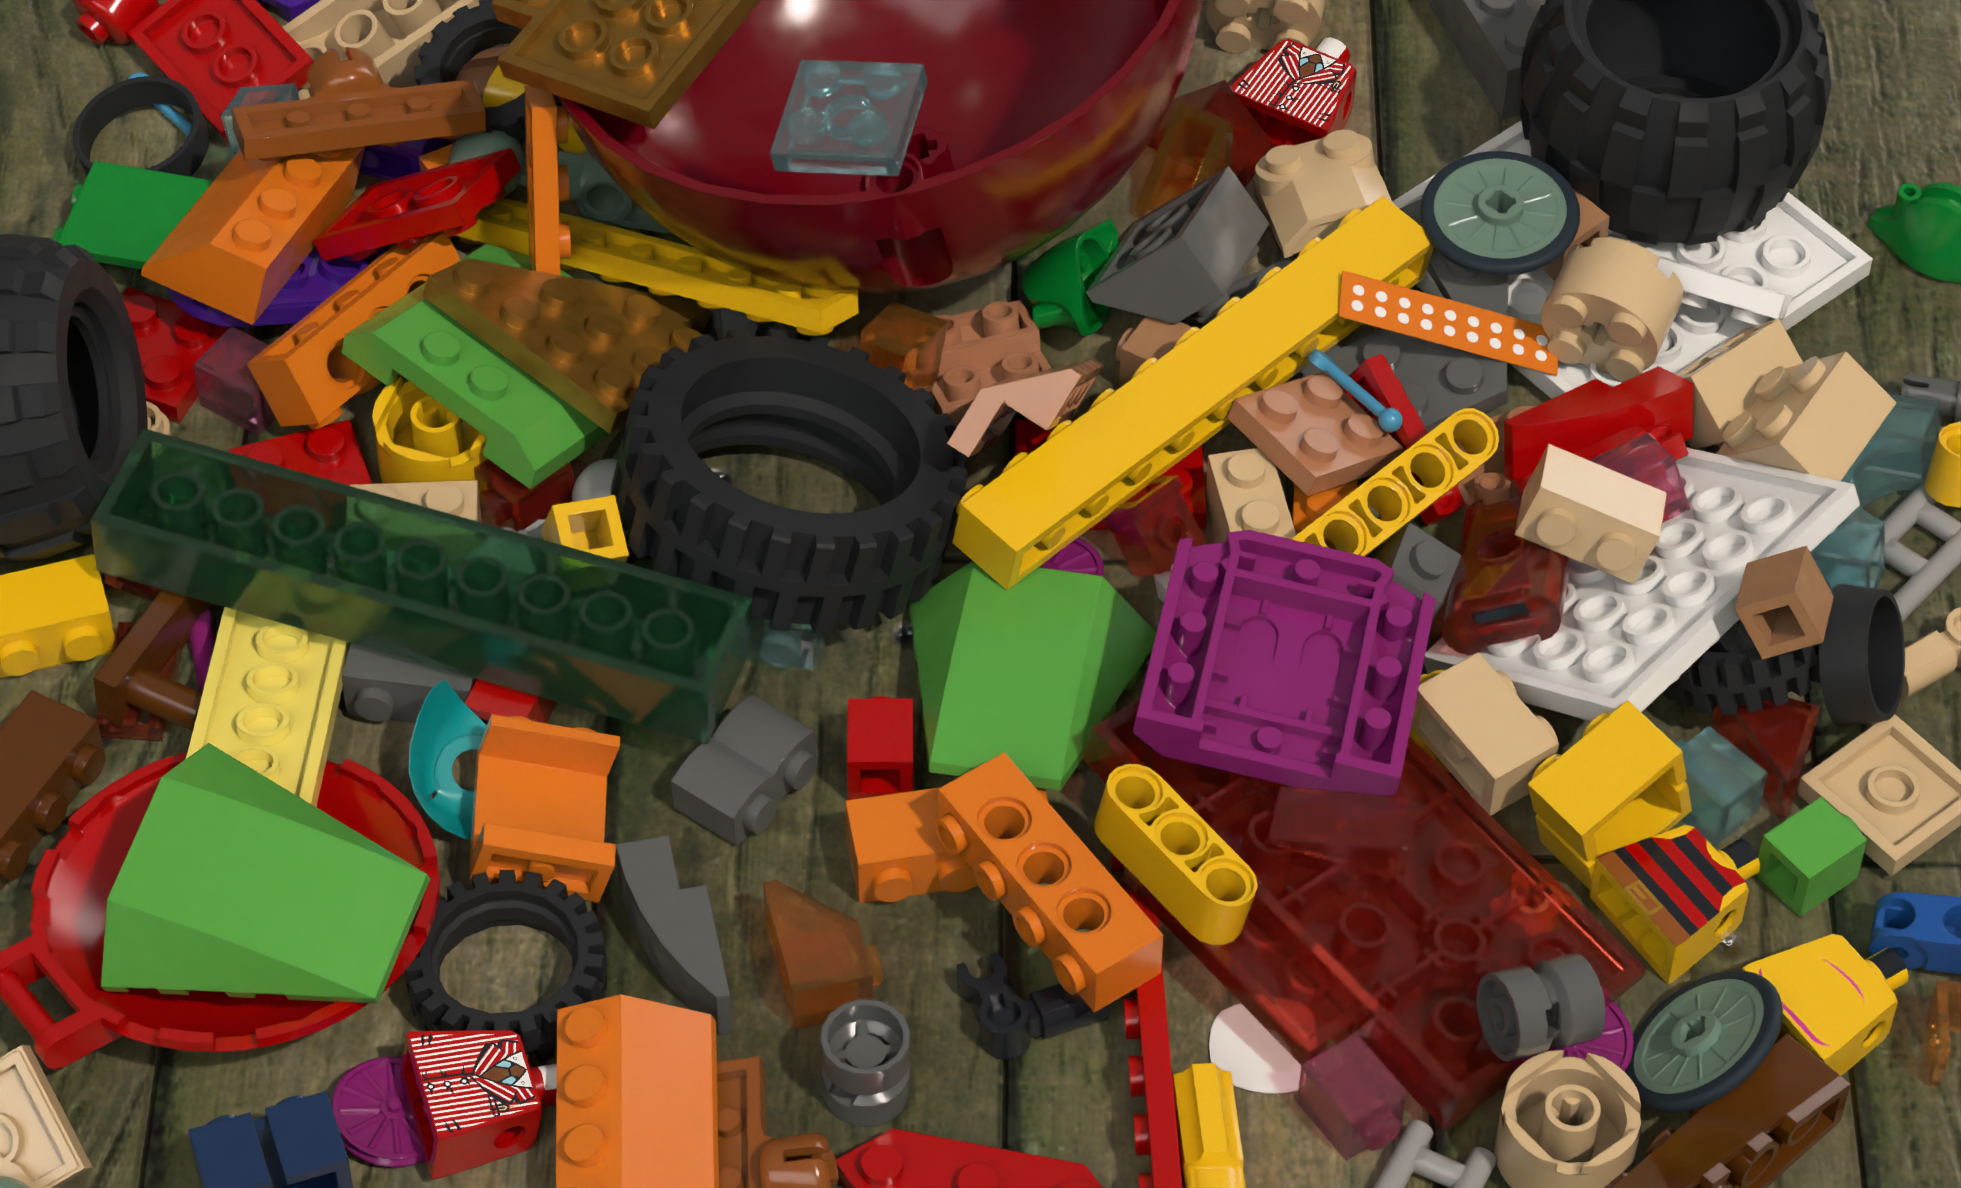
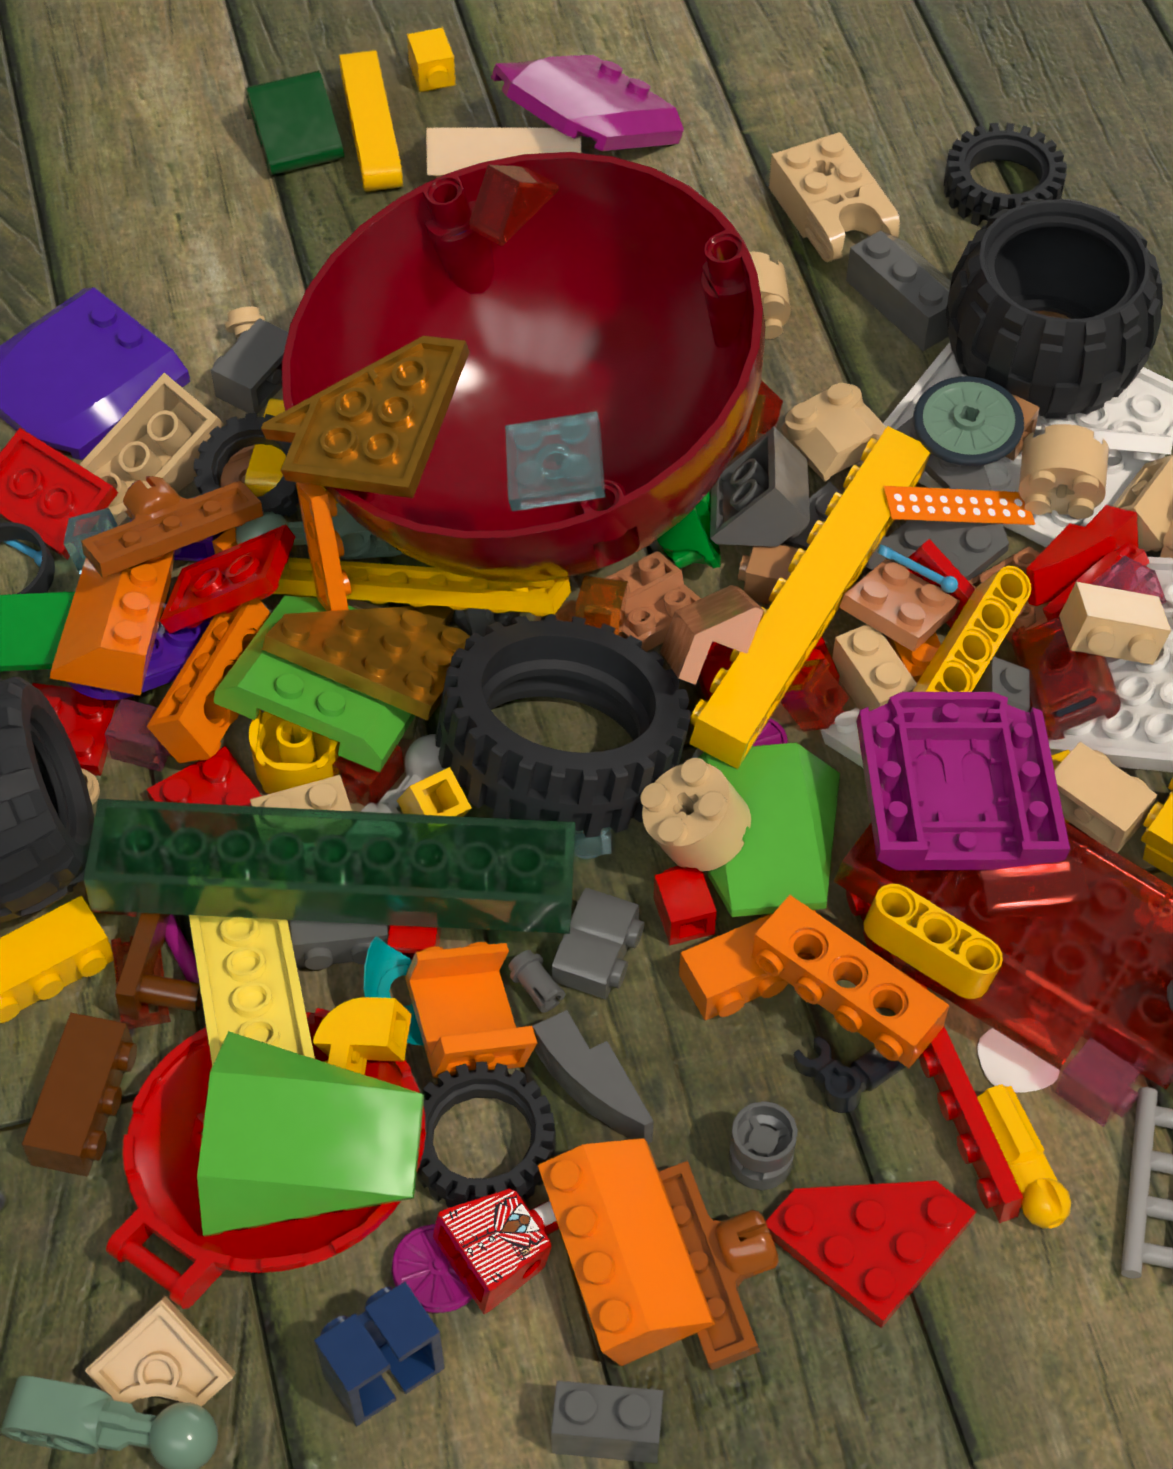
camera: 15 degrees left, 5 degrees up
clear orange slope [763,880,883,1030] -> none
red torso [1225,37,1357,150] -> none
none -> yellow brick [313,997,412,1075]
none -> dark grey pin [508,950,566,1013]
none -> tan brick [640,758,751,871]

